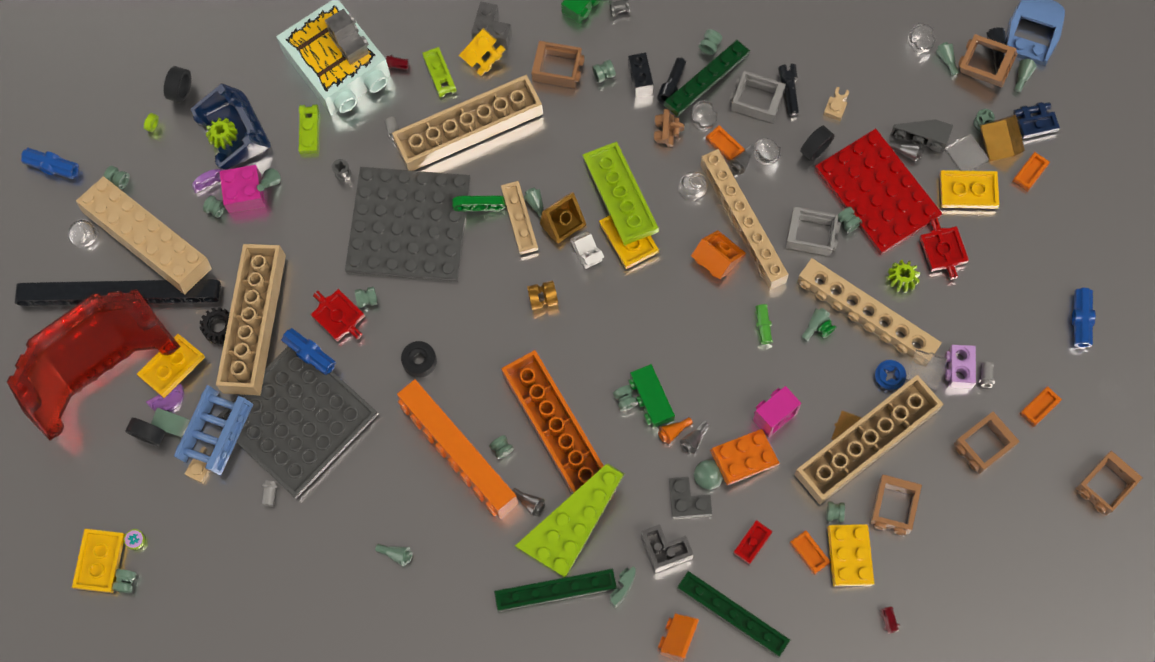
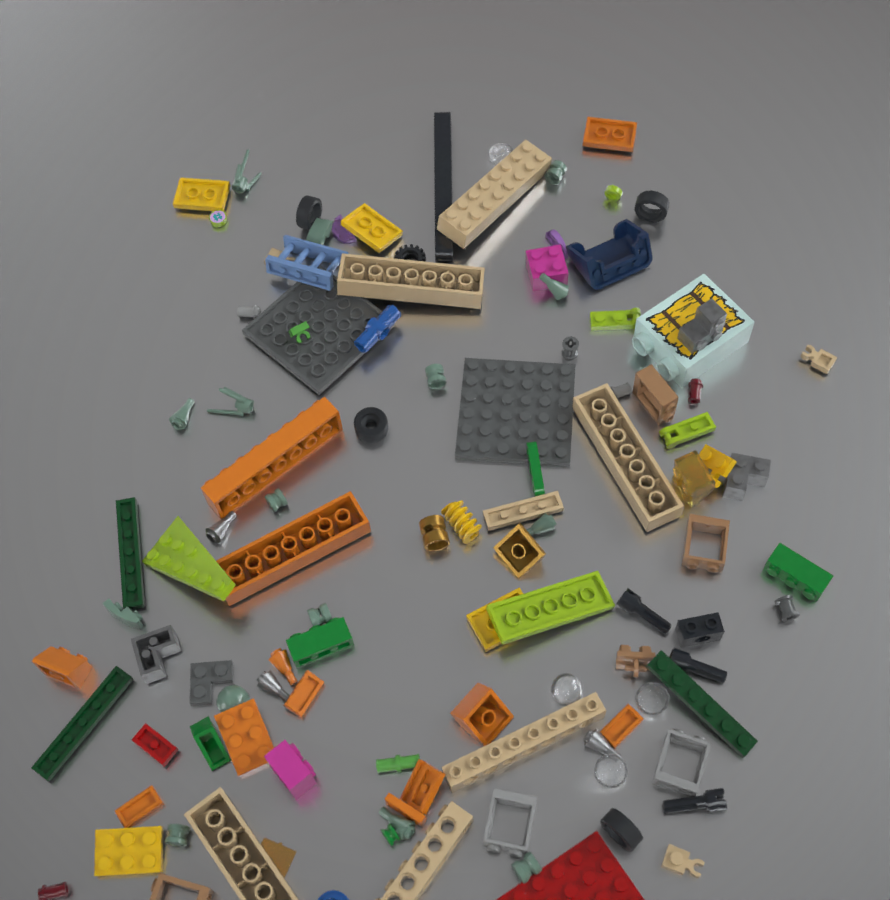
camera: 90 degrees right, 10 degrees down
clear red windscreen [7,289,180,441] -> none
blue piece [21,147,79,179] -> none
sand green wheel [112,569,136,593] -> none
sand green wheel [203,195,225,218] -> none
lime gear [206,117,238,149] -> none
red plate [310,289,365,342] -> none
white brick [570,231,604,269] -> none
sand green wheel [592,59,616,83] -> none
sand green wheel [699,29,722,55] -> none
none -> green slope [189,716,231,771]
none -> sand green plant [207,387,254,417]
none -> sand green plant [232,149,262,194]
none -> orange tile [283,670,324,717]
none -> bright green tile [288,321,310,344]
none -> orange tile [385,793,427,827]
none -> orange plate [400,759,446,815]
none -> yellow piece [441,500,482,544]
none -> orange plate [583,117,637,152]
none -> black piece [616,588,672,634]
none -> medium nougat window [632,364,679,425]
none -> clear yellow slope [672,450,715,508]

